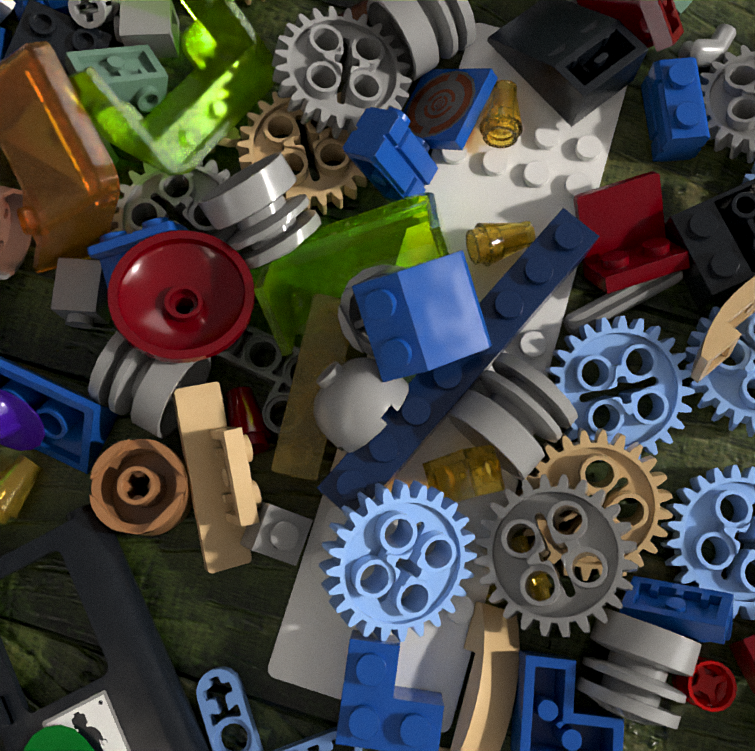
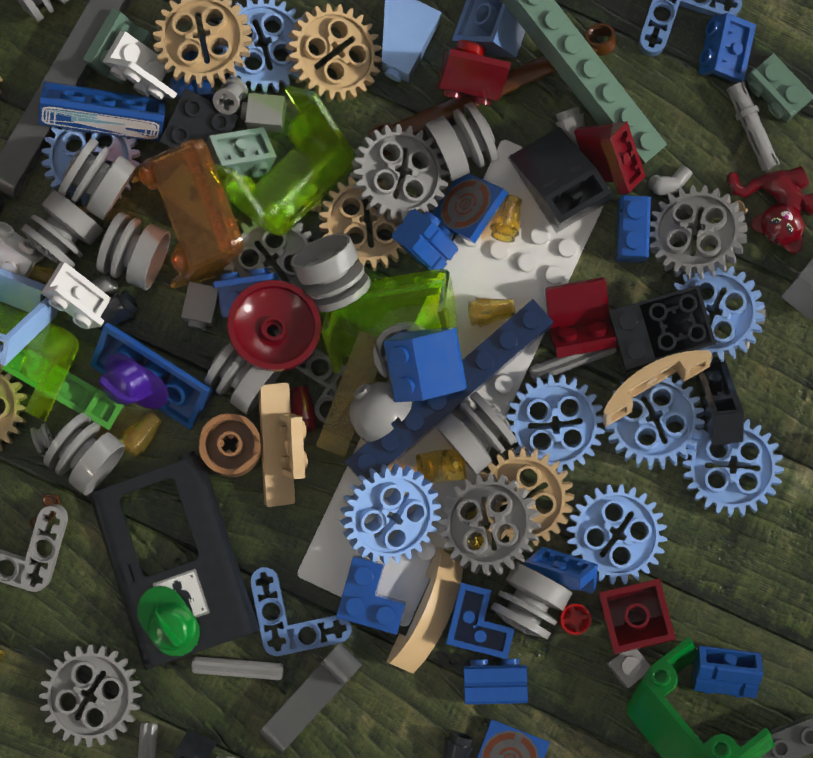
camera: 10 degrees right, 5 degrees up
light grey brick [240,502,313,566] -> none

